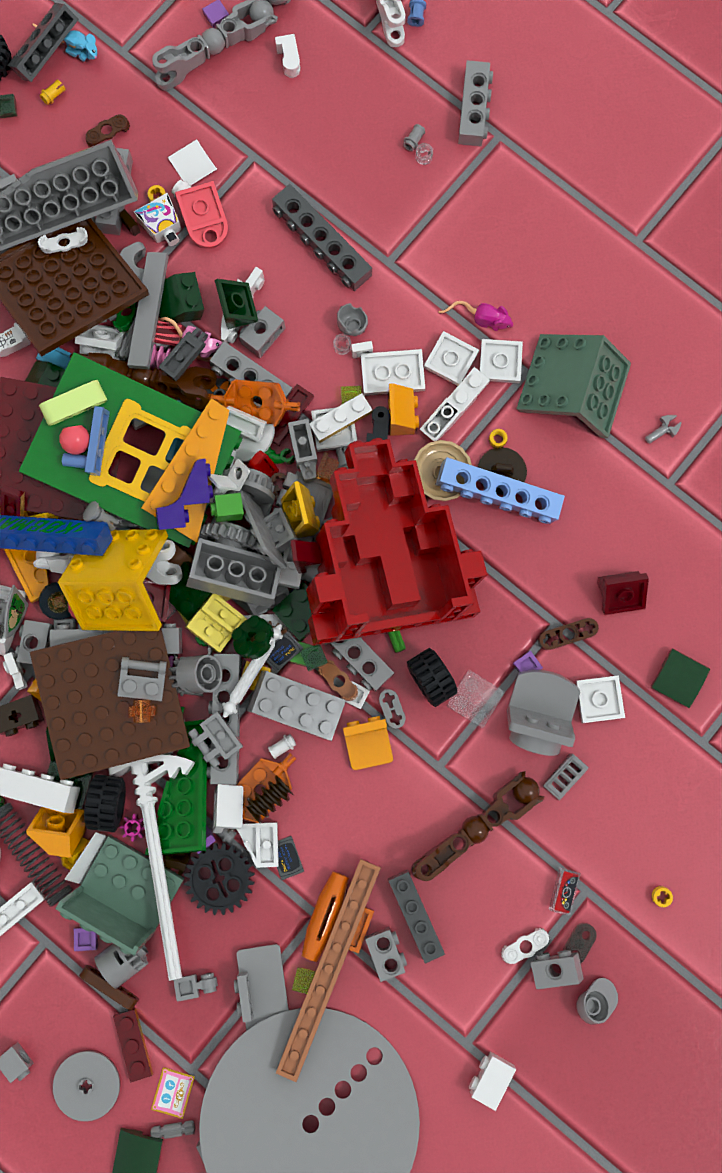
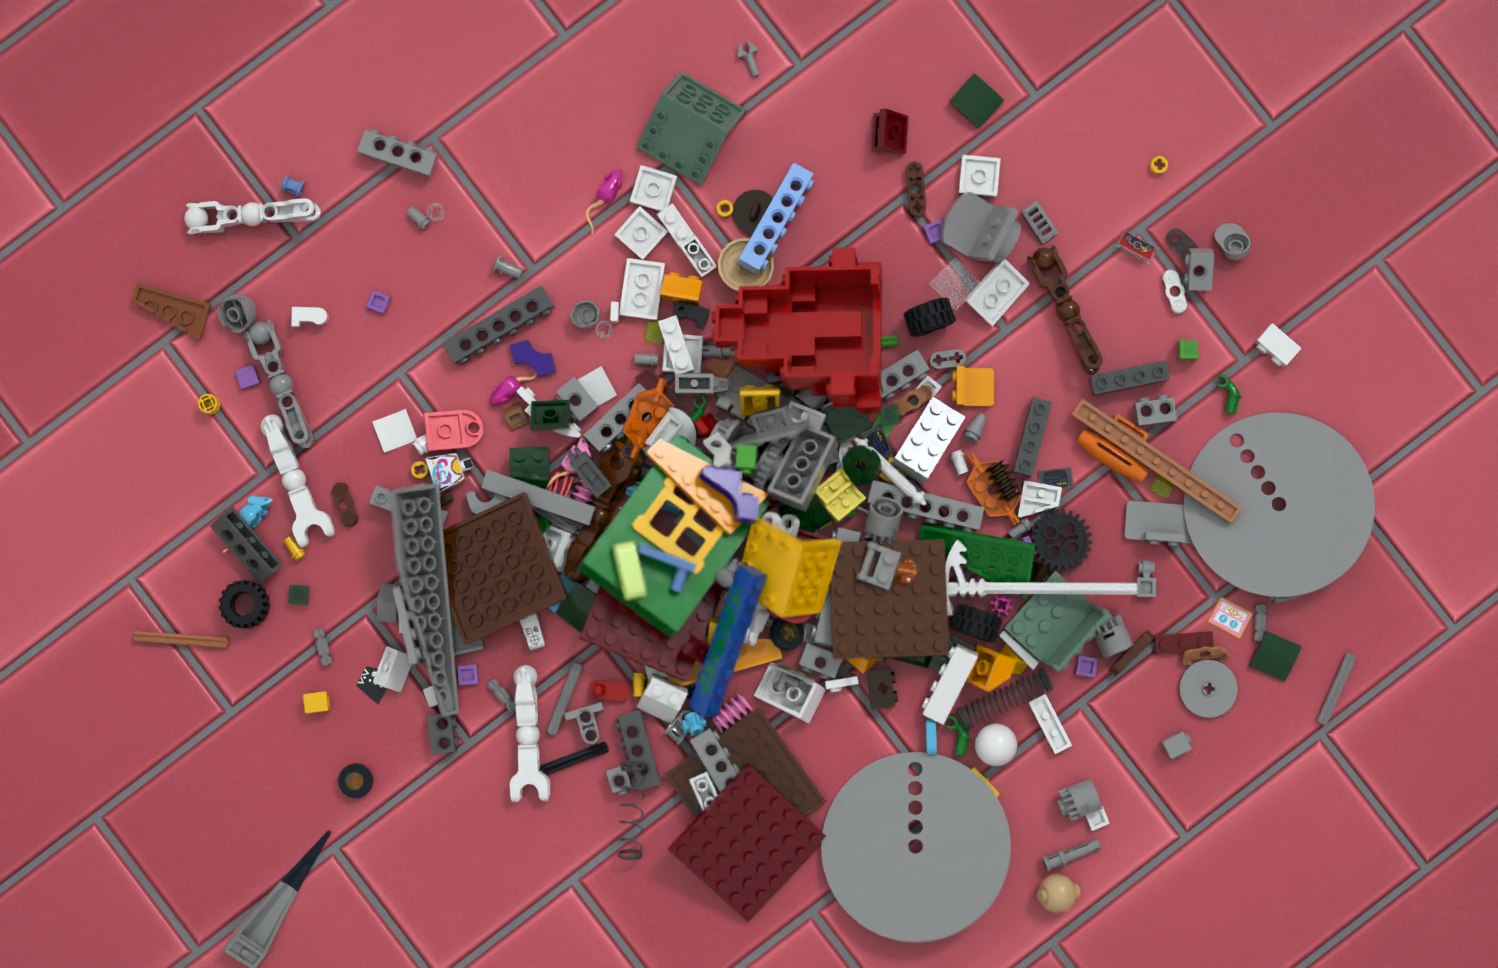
camera: 70 degrees left, 5 degrees up
white piece [38,227,88,254] -> none
coral piece [59,425,90,455] -> none
light grey plate [188,711,243,769] -> none
white panel [213,784,243,833] -> none
dark red slope [290,540,321,574] -> none
none -> white piece [260,414,335,548]
none -> medium lavender tile [366,290,392,315]
none -> dark pink animal [489,372,537,406]
none -> light grey pin [492,255,523,280]
none -> medium nougat slope [502,402,528,431]
none -> dark purple tile [510,340,557,377]
none -> white sticker [577,366,617,406]
none -> light grey pin [634,352,659,368]
none -> light grey cone [963,413,988,443]
none -> white plate [964,259,1030,326]
none -> dark grey brick [1012,397,1052,478]
none -> bright green panel [1177,339,1199,360]
none -> nougat piece [1183,646,1229,666]
none -> green piece [1216,375,1242,415]

